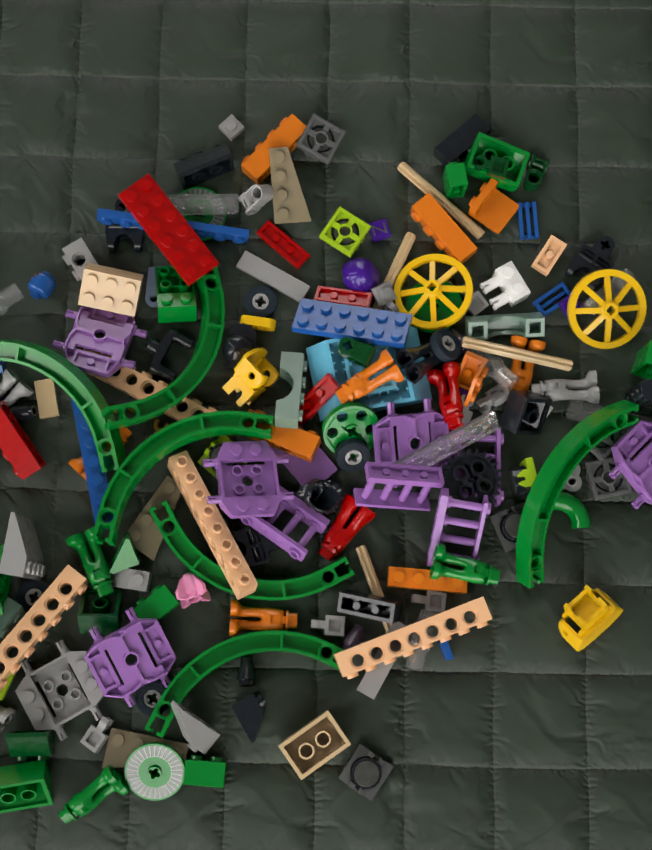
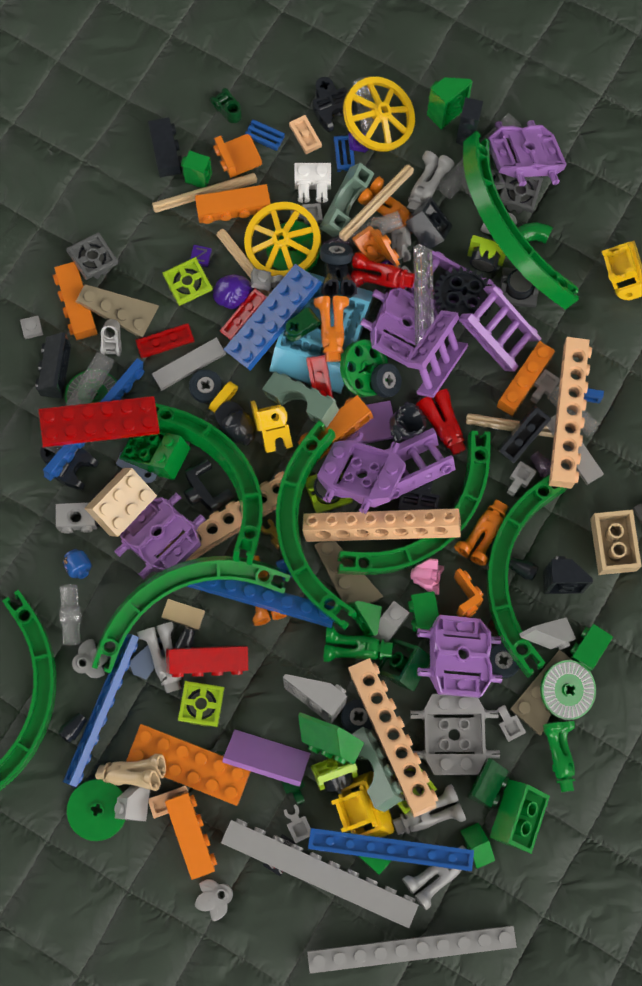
camera: 60 degrees left, 5 degrees down
green piece [430,542,500,585] -> none
green slope [464,132,531,193] -> none
dark green plate [474,155,510,180] -> none
none -> orange bracket [454,568,483,618]

